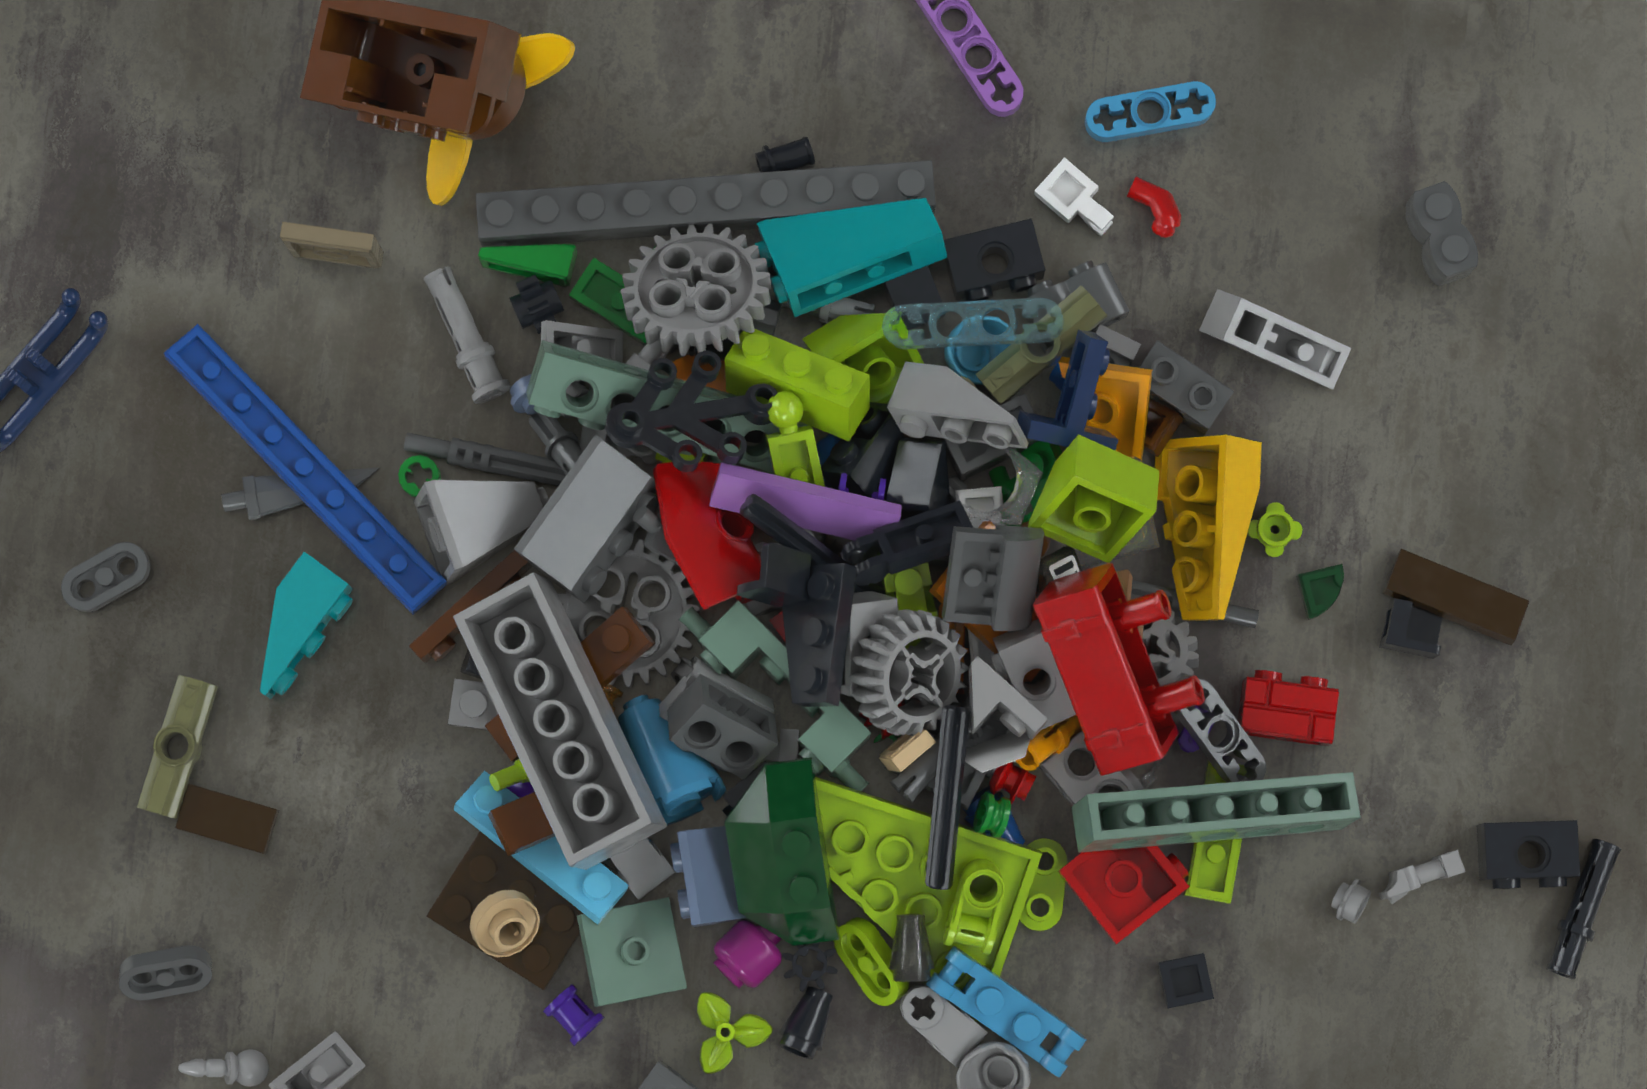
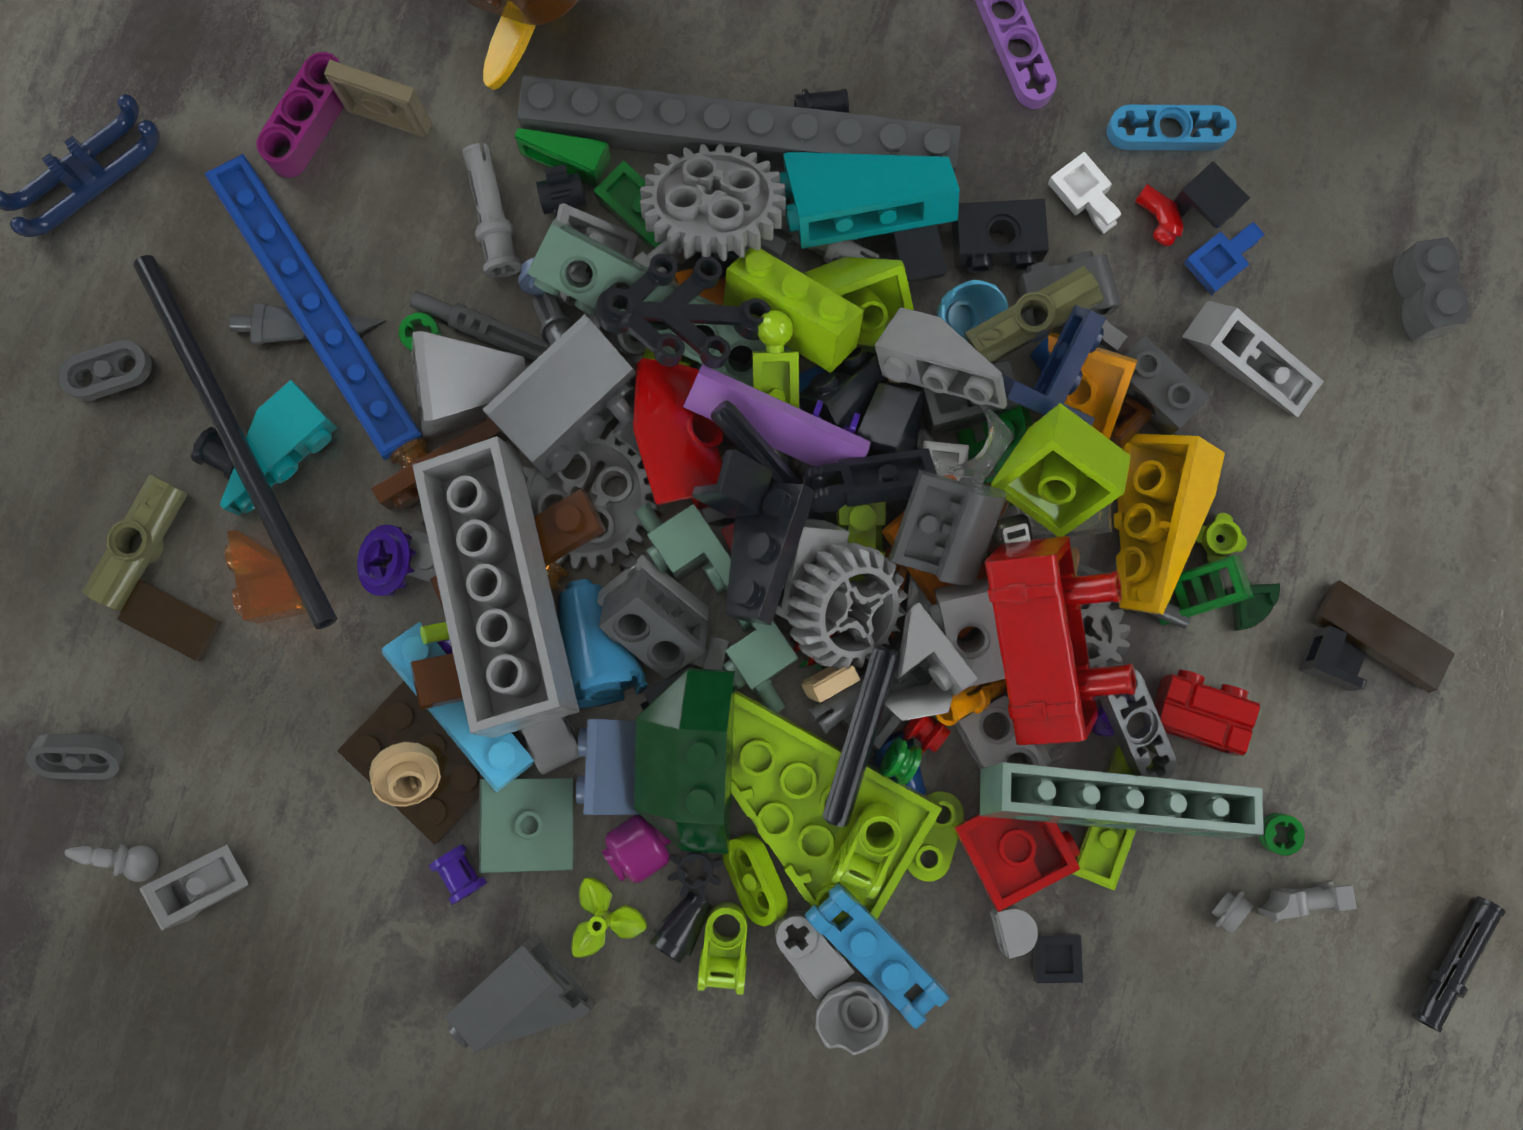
camera: 10 degrees right, 0 degrees up
clear light blue beam [882,298,1064,349] -> none
clear smoke cone [888,914,935,982] -> none
black brick [1477,820,1580,889] -> none
none -> black piece [133,255,337,629]
none -> black bush [191,426,234,480]
none -> clear orange slope [224,530,307,624]
none -> magenta beam [256,52,344,178]
none -> dark purple gear [357,524,417,596]
none -> clear orange bush [390,438,431,471]
none -> lime piece [697,901,748,995]
none -> light grey brick [989,905,1038,959]
none -> green slope [1159,555,1254,626]
none -> black panel [1174,161,1250,228]
none -> blue plate [1184,221,1265,296]
none -> green bush [1259,813,1305,856]

